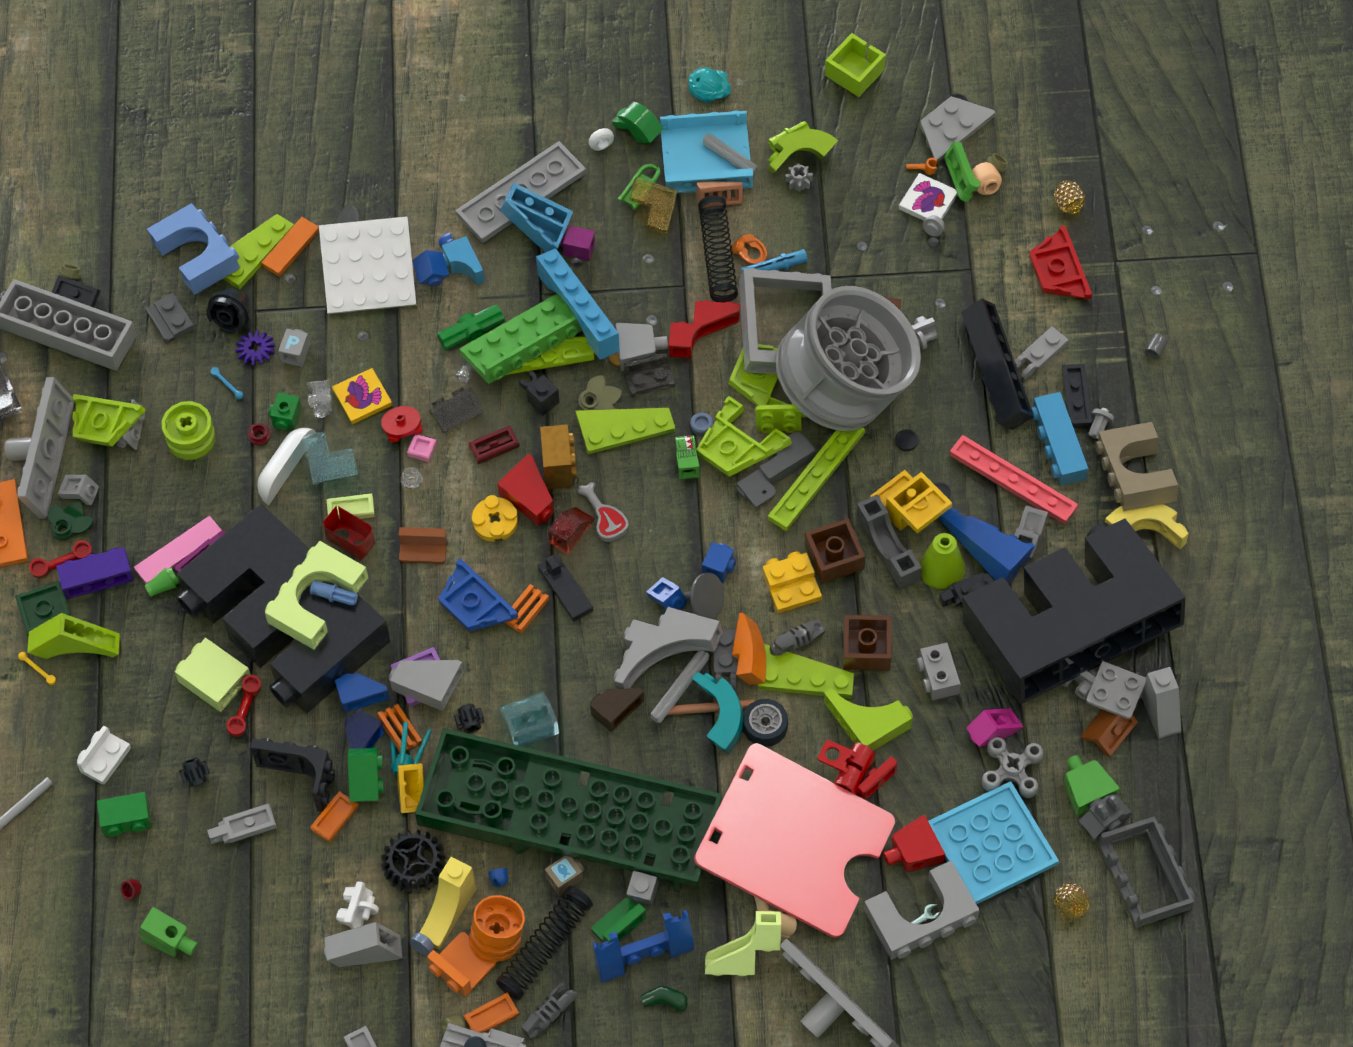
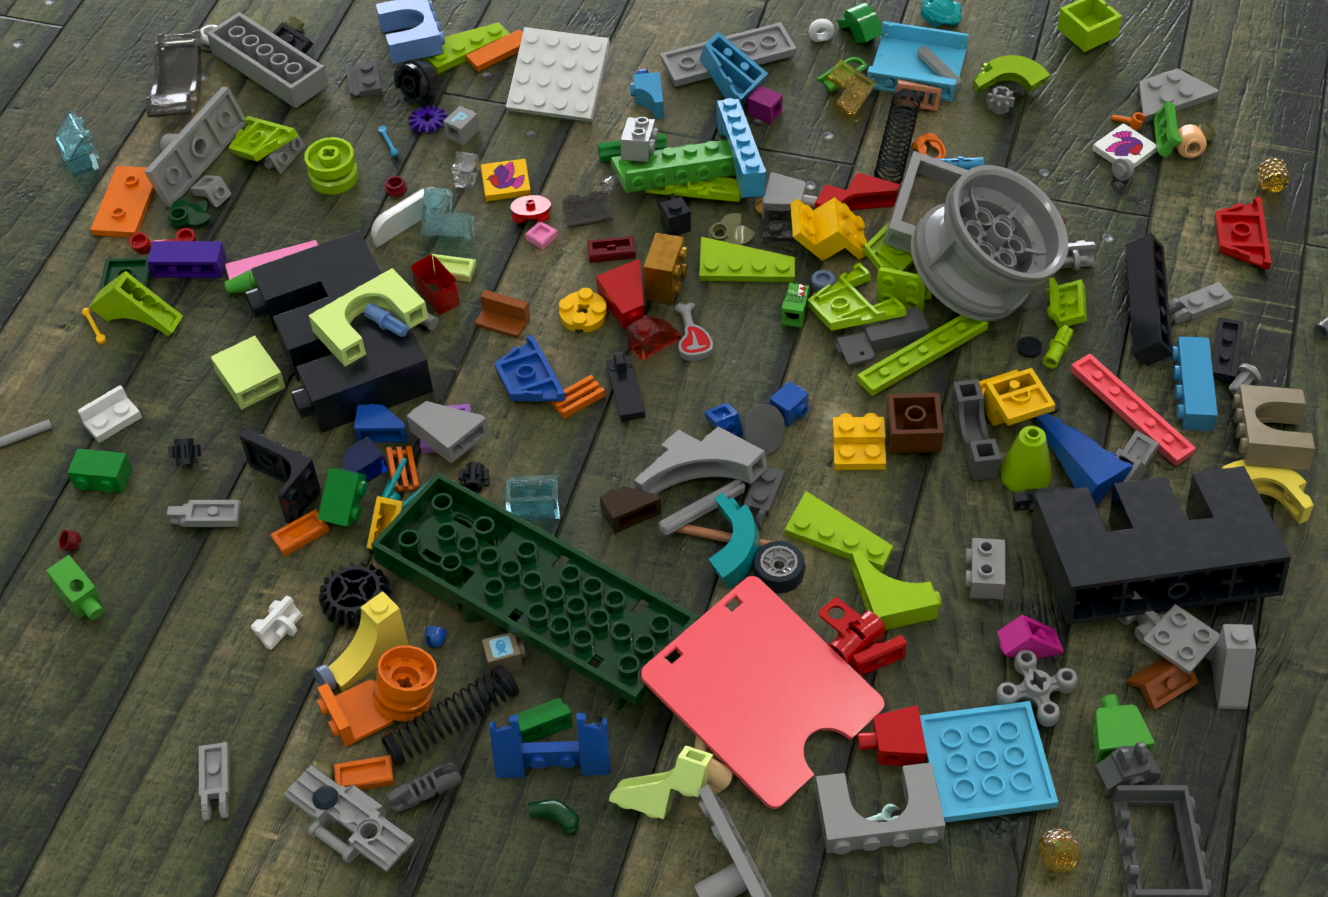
camera: 20 degrees right, 10 degrees down
red bar [227,675,261,737] -> none
green brick [268,393,302,431] -> none
light grey slope [324,922,403,967] -> none
clear plate [401,467,423,489] -> none
blue brick [412,250,449,287] -> none
light grey brick [627,871,659,906] -> none
orange slope [732,613,766,685] -> none
dark grey hinge [769,619,826,656] -> none
reddish brown brick [843,615,892,671] -> none
none -> light grey brick [621,117,658,162]
none -> yellow bracket [790,197,867,261]
none -> lime axle [1043,325,1073,369]
none -> lime bracket [1046,277,1087,328]

